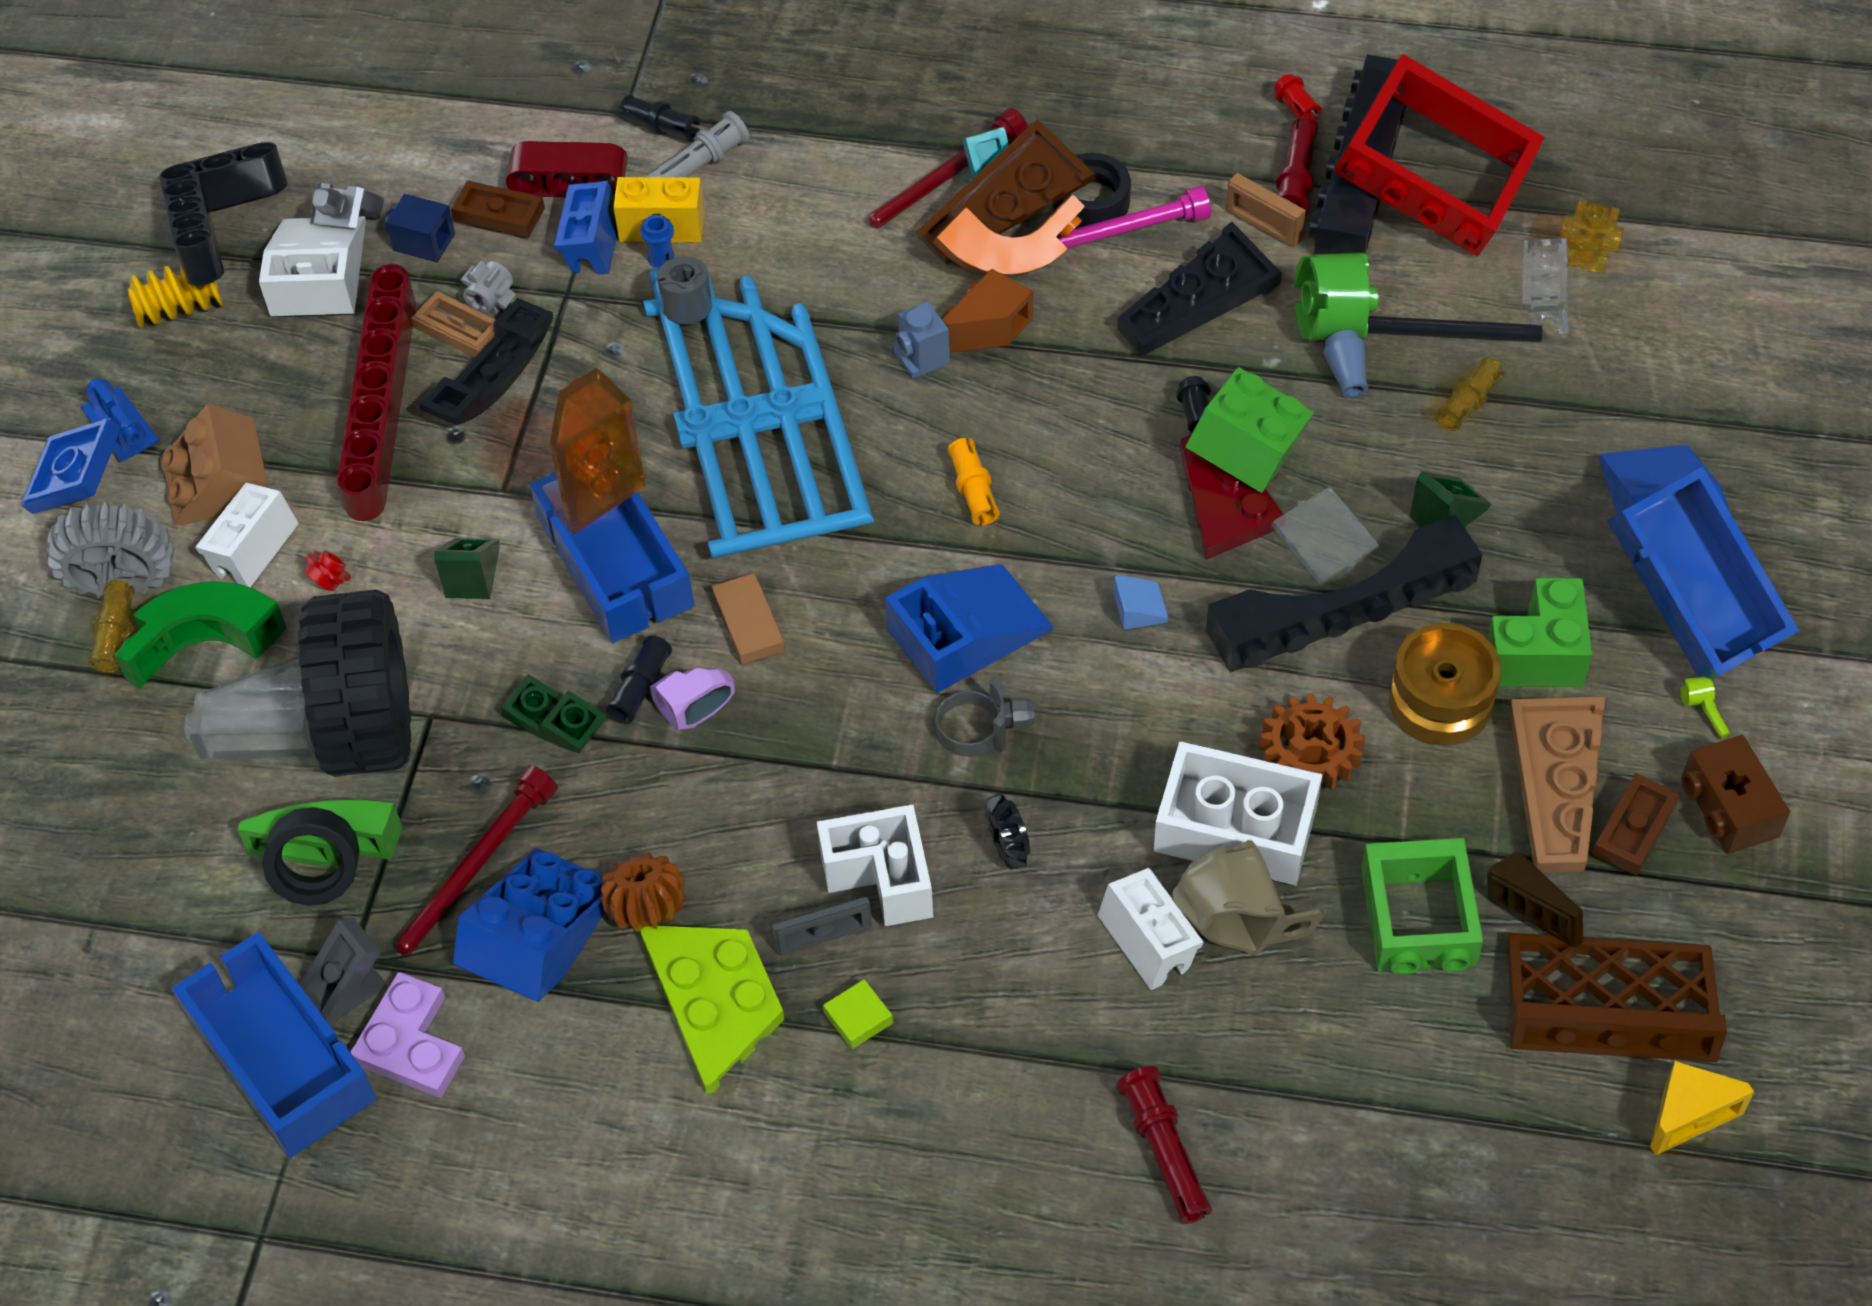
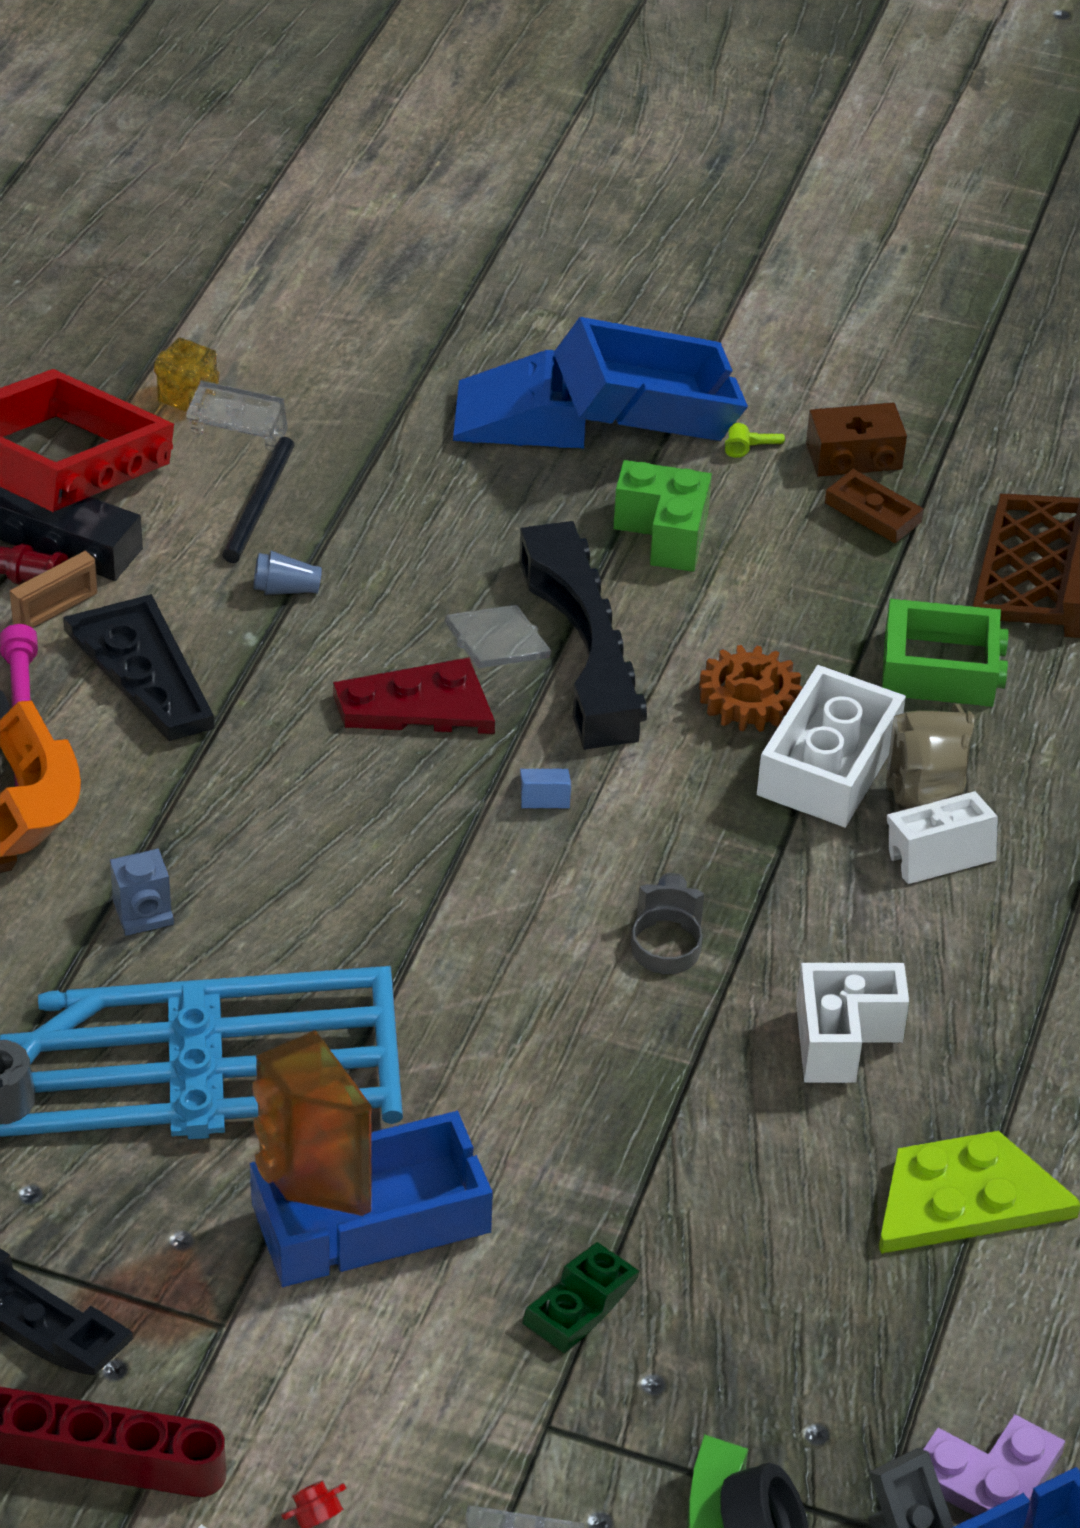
camera: 85 degrees left, 10 degrees down
black tyre [298,589,411,777] -> none
dark red piece [396,765,558,955] -> none
dark green slope [434,538,500,599] -> none
blue slope [453,848,605,1002] -> none
dark orange gear [601,852,685,932] -> none
black pin [606,635,672,724] -> none
lavender rock [650,667,735,730] -> none
medium nougat tile [711,573,785,665] -> none
dark grey slope [769,896,872,955] -> none
lime tile [823,979,893,1050] -> none
blue slope [885,564,1053,693] -> none
dark orange slope [941,269,1033,353] -> none
light orange pin [947,438,1000,526] -> none
black gear [985,793,1030,870] -> none
black pin [1176,376,1211,433] -> none
bright green brick [1186,367,1314,493] -> none
bright green brick [1294,252,1378,341] -> none
pearl gold wheel [1389,622,1501,746] -> none
dark green slope [1410,471,1491,527] -> none
clear yellow pin [1435,357,1504,431] -> none
dark brown slope [1487,851,1583,948] -> none
medium nougat wing [1508,696,1606,873] -> none

